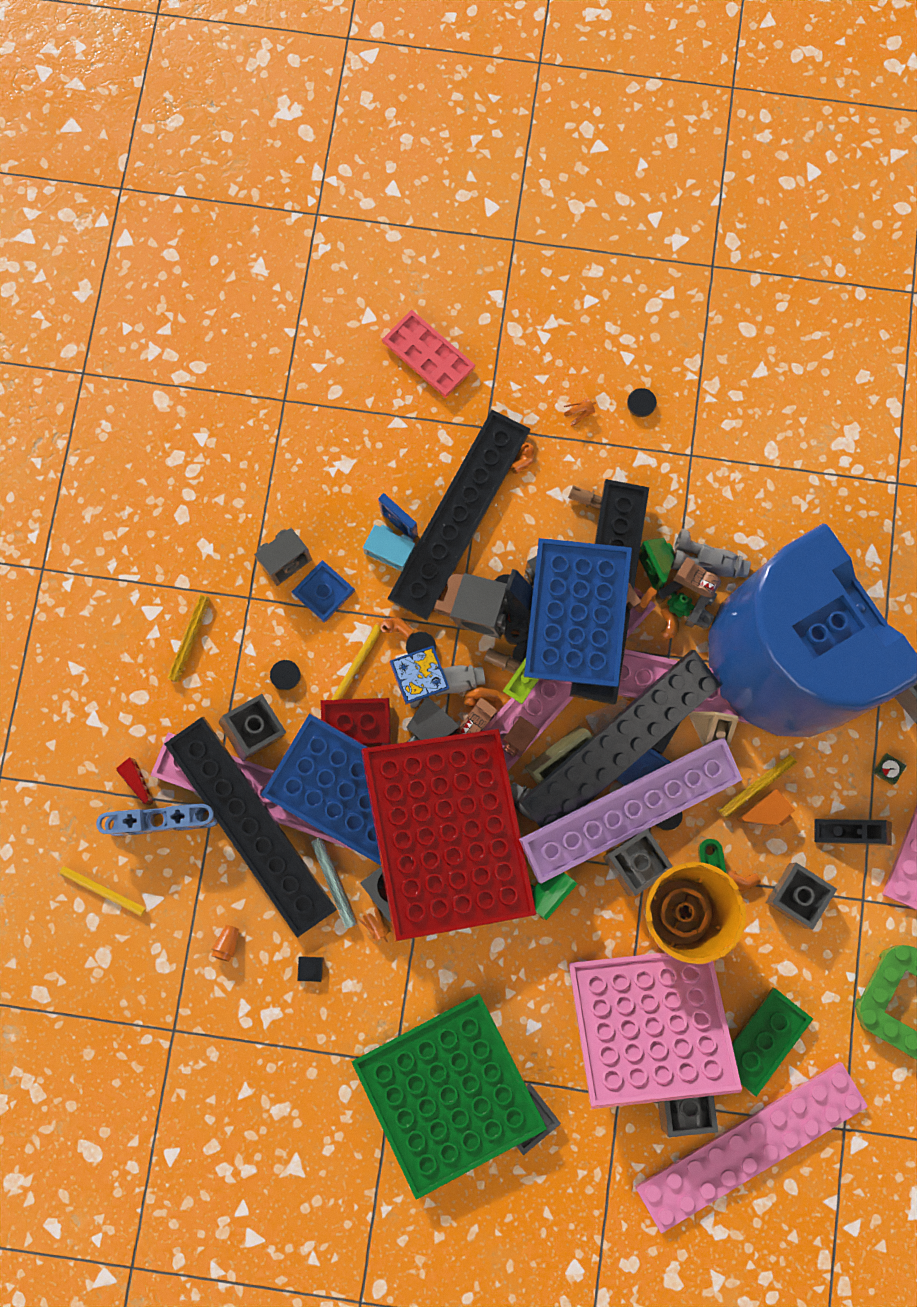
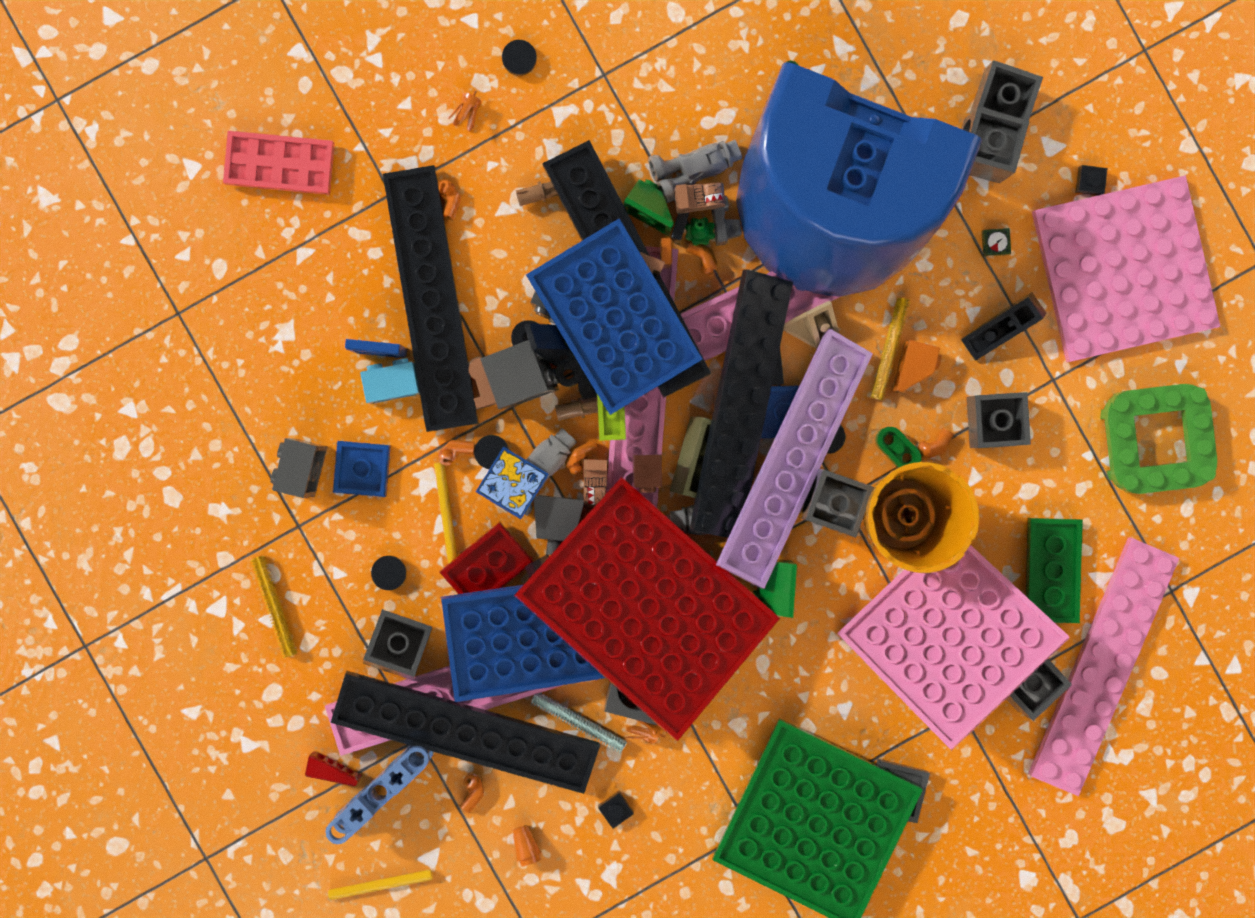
camera: 35 degrees left, 10 degrees up
none -> orange arm [460,774,484,813]

